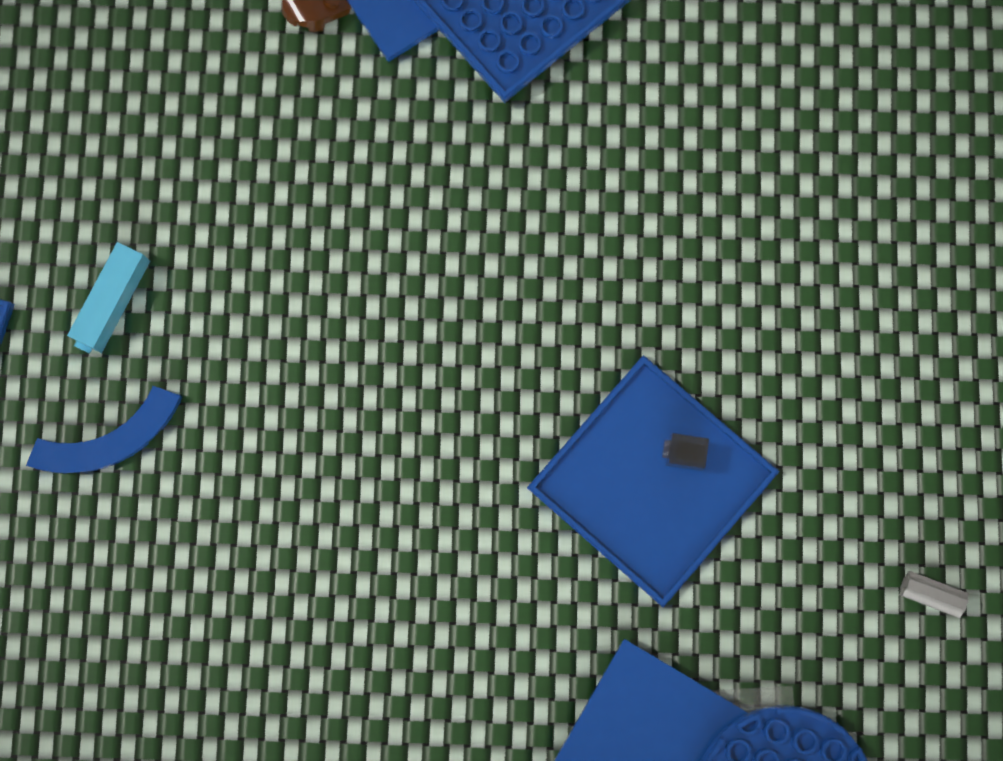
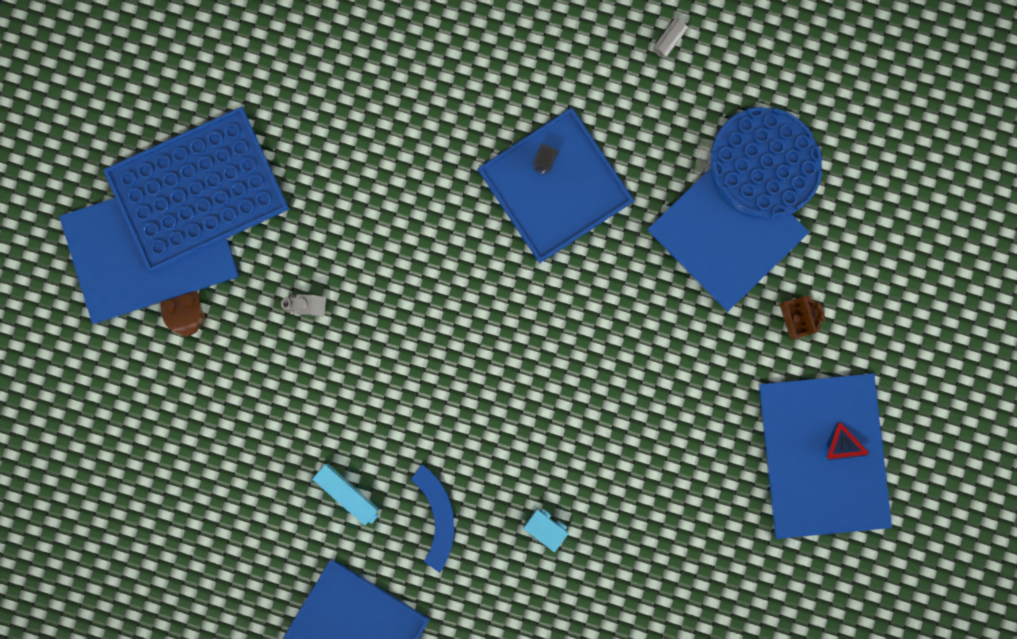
camera: 75 degrees left, 5 degrees up
none -> light grey brick [281,295,326,316]
none -> medium azure brick [523,508,569,552]

